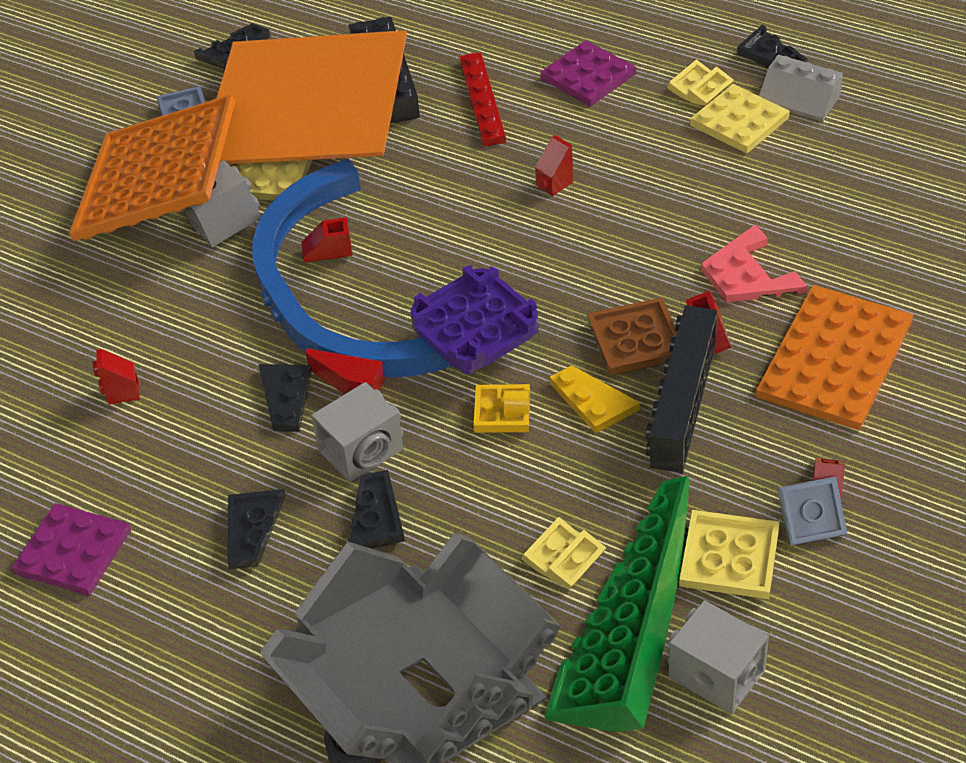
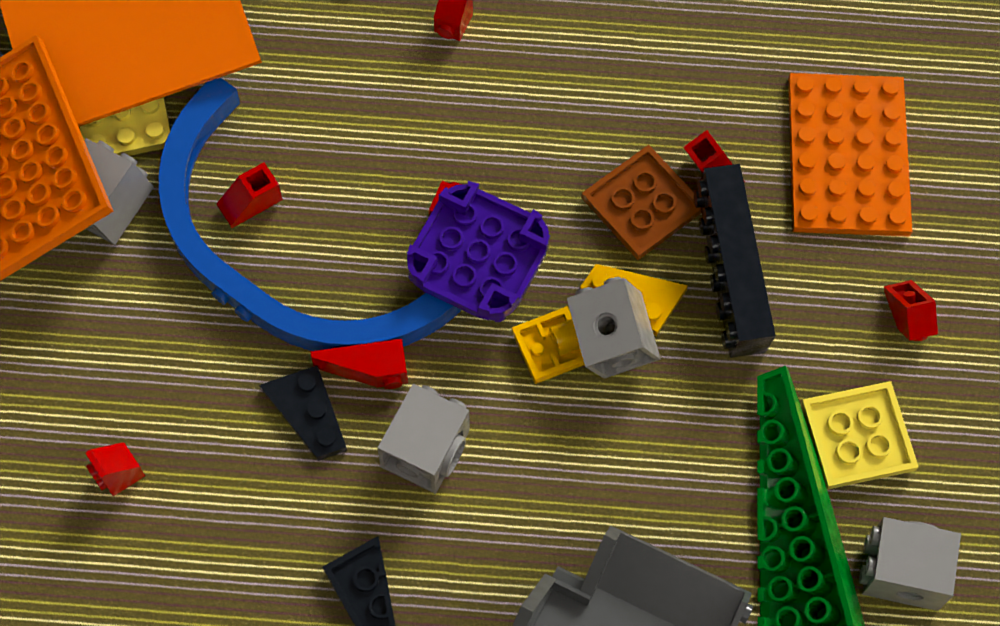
camera: 30 degrees left, 20 degrees up
black wing [348,470,405,549] -> none
light yellow slope [521,517,606,589] -> none
coral wing [701,225,807,302] -> none
sand blue plate [777,477,848,545] -> none
none -> light grey brick [567,277,661,379]

